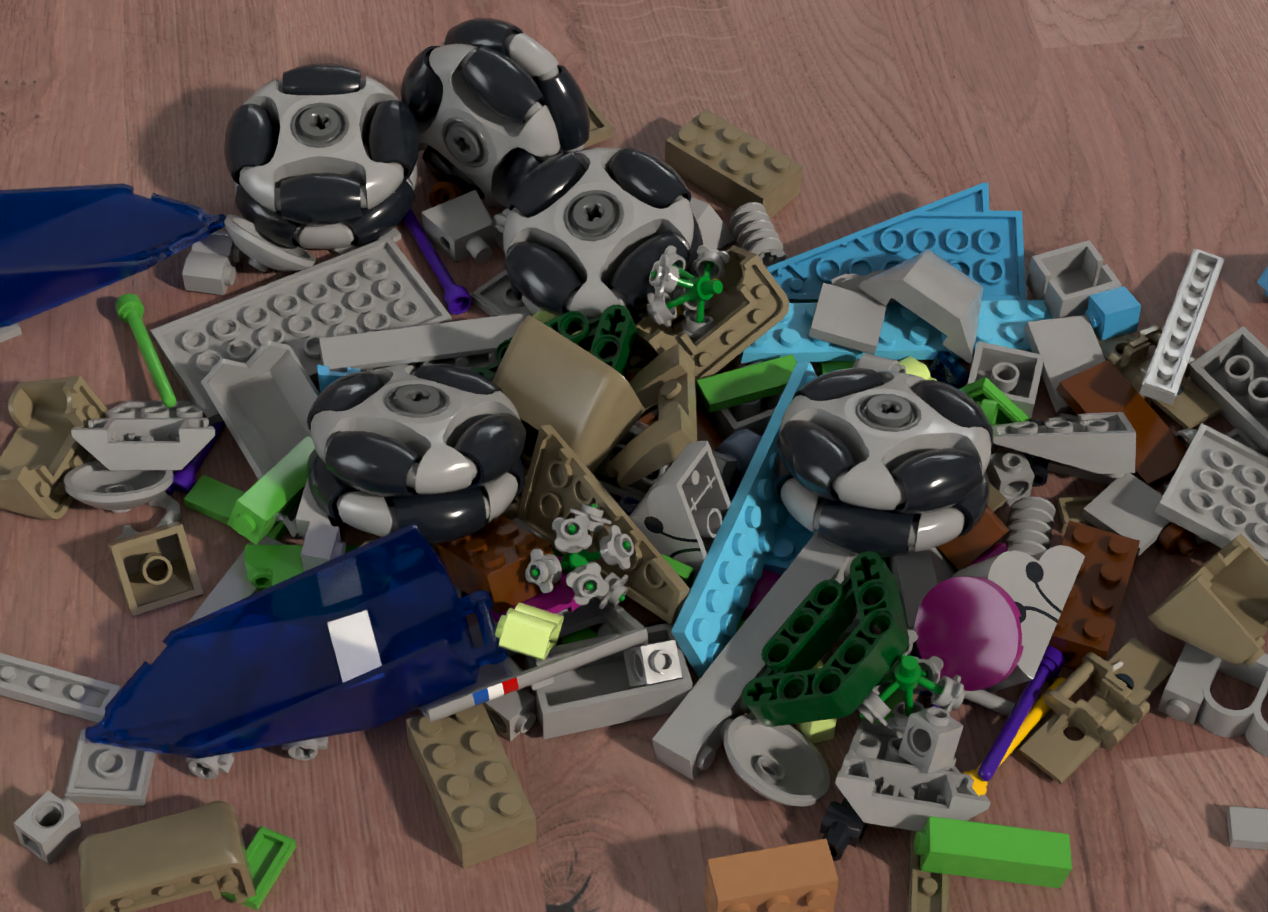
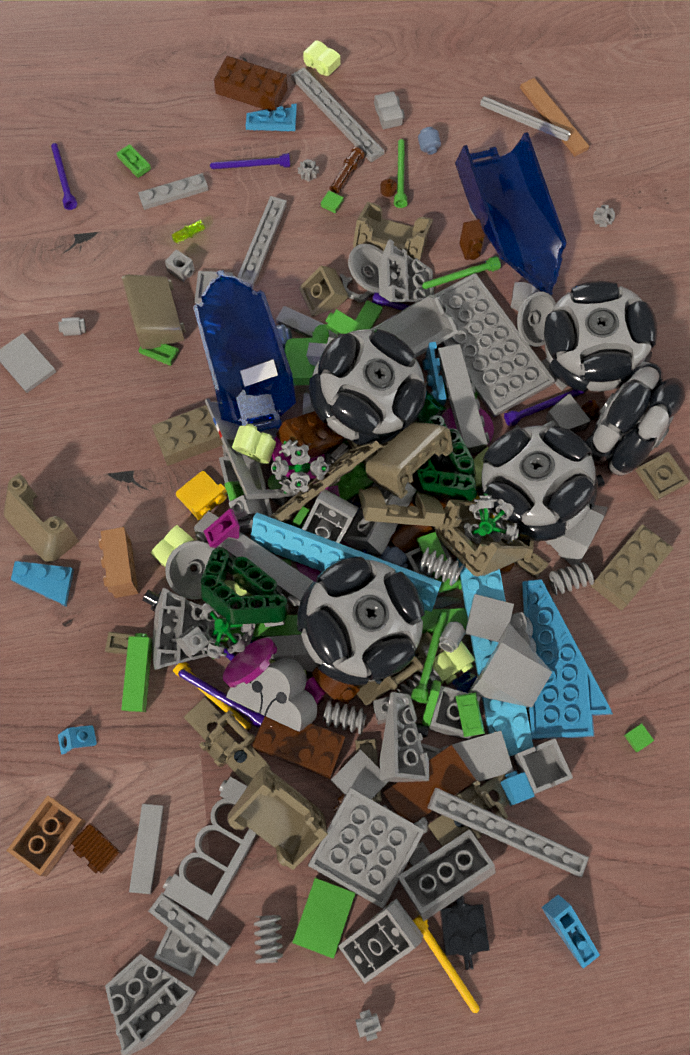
camera: 90 degrees right, 20 degrees up
none -> yellowish green brick [151,525,195,567]
none -> yellow bracket [176,471,228,520]
none -> magenta slope [203,509,240,548]
none -> bright green tile [224,481,245,502]
none -> light grey piece [419,547,464,586]
none -> bright green tile [455,692,485,737]
none -> reddish brown brick [459,220,485,260]
none -> light grey gear [593,205,615,227]
none -> bright green tile [624,724,654,753]

